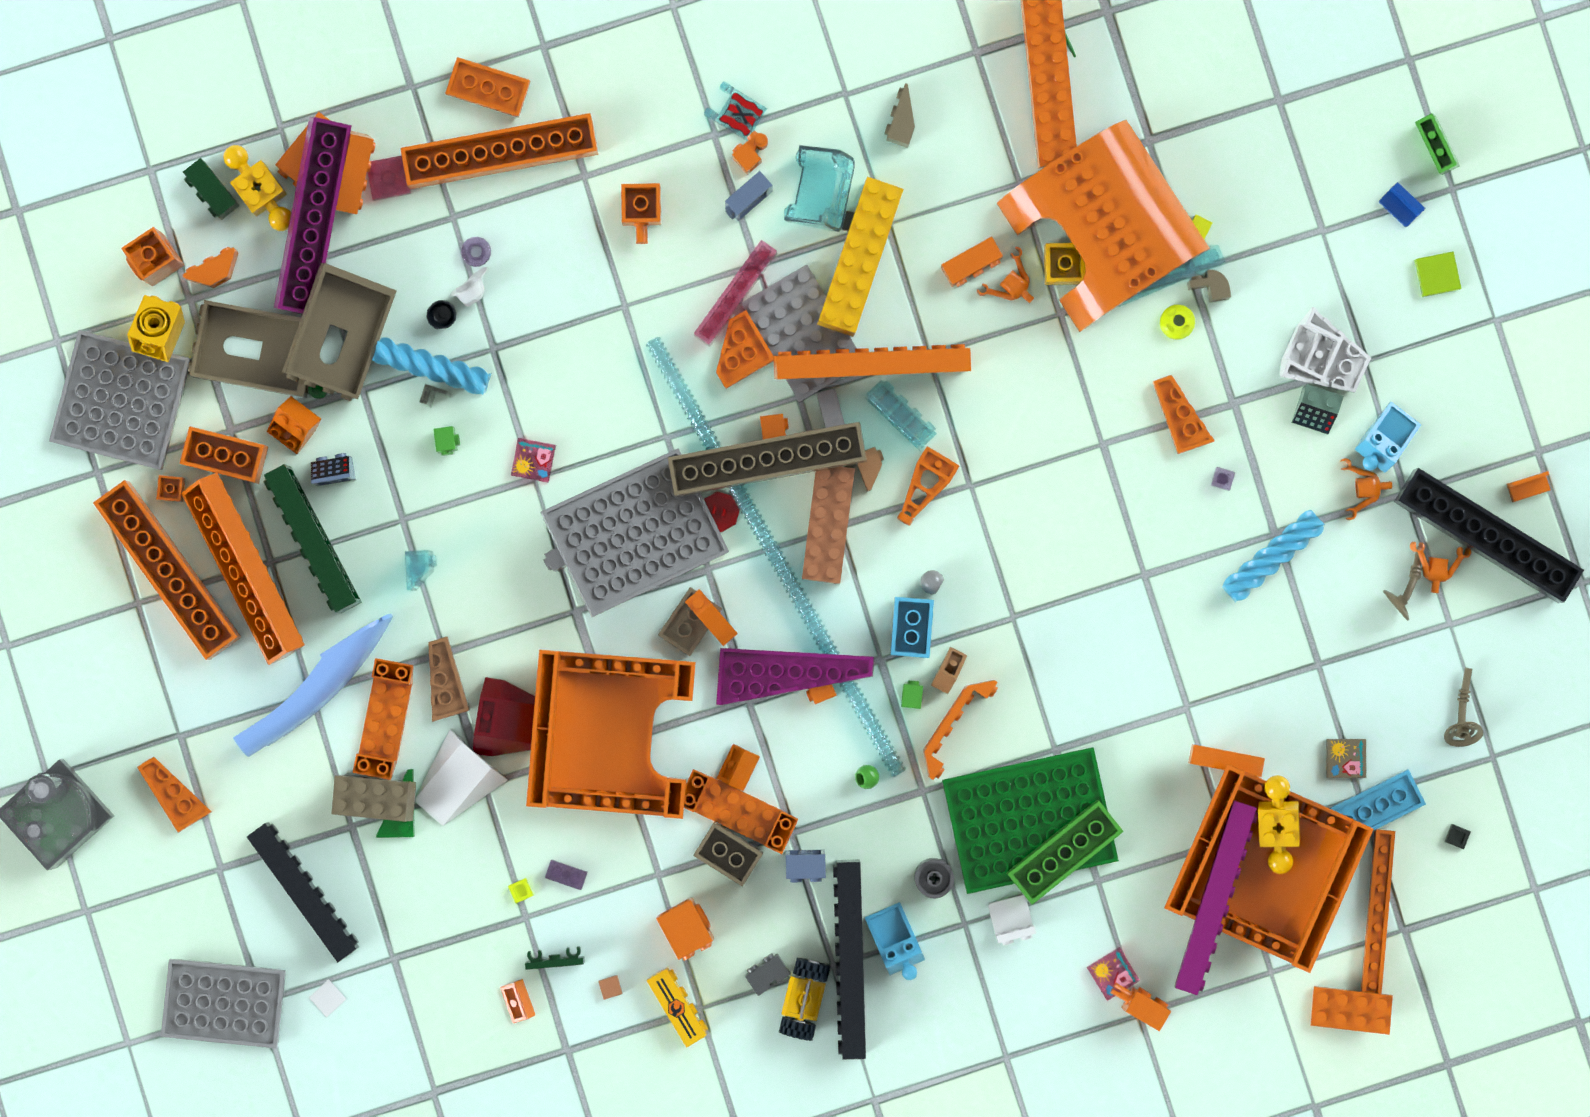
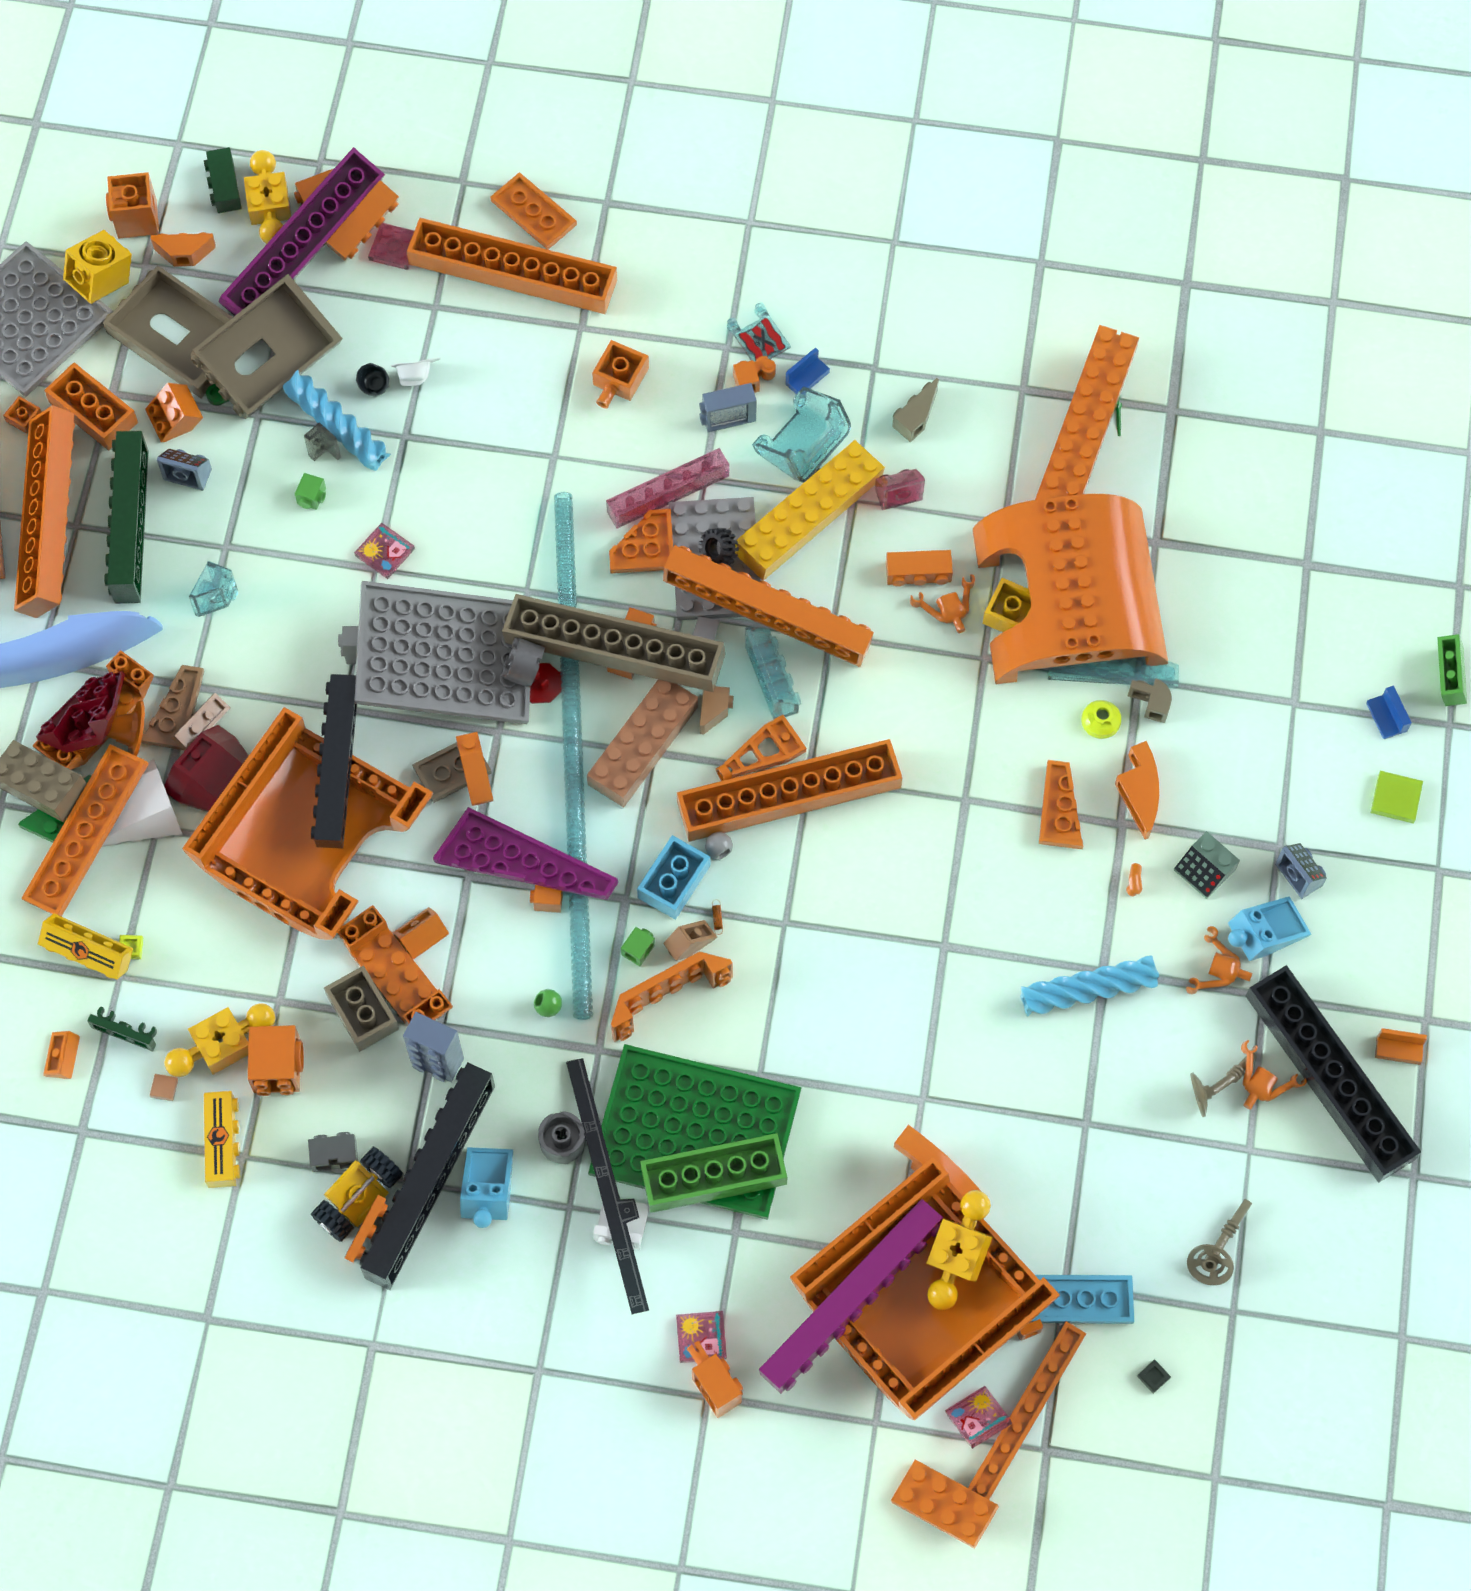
camera: 25 degrees right, 20 degrees down
clear purple piece [461,237,491,267] -> none
clear purple plate [545,859,588,890] -> none
neon yellow tile [1192,214,1212,239] -> none
clear purple plate [1210,467,1235,491] -> none
white wedge [1280,307,1371,393] -> none
dark tan tile [1326,739,1366,778] -> none
none -> orange plate [21,744,149,917]
none -> dark red wedge [36,671,125,753]
none -> yellow brick [37,914,133,980]
none -> orange piece [107,701,145,756]
none -> yellow brick [164,1003,275,1077]
none -> plate [172,693,230,751]
none -> black brick [311,674,357,848]
none -> orange plate [344,1194,388,1262]
none -> flat silver brick [501,637,545,688]
none -> black sticker [566,1058,649,1315]
none -> orange brick [677,739,903,842]
none -> black tyre [699,528,739,566]
none -> orange piece [712,899,723,935]
none -> blue panel [785,347,830,398]
none -> clear pink slope [875,469,925,510]
none -> clear pink tile [945,1386,1012,1449]
none -> orange slope [1115,741,1159,840]
none -> orange arm [1126,863,1143,897]
none -> sand blue slope [1275,843,1327,899]

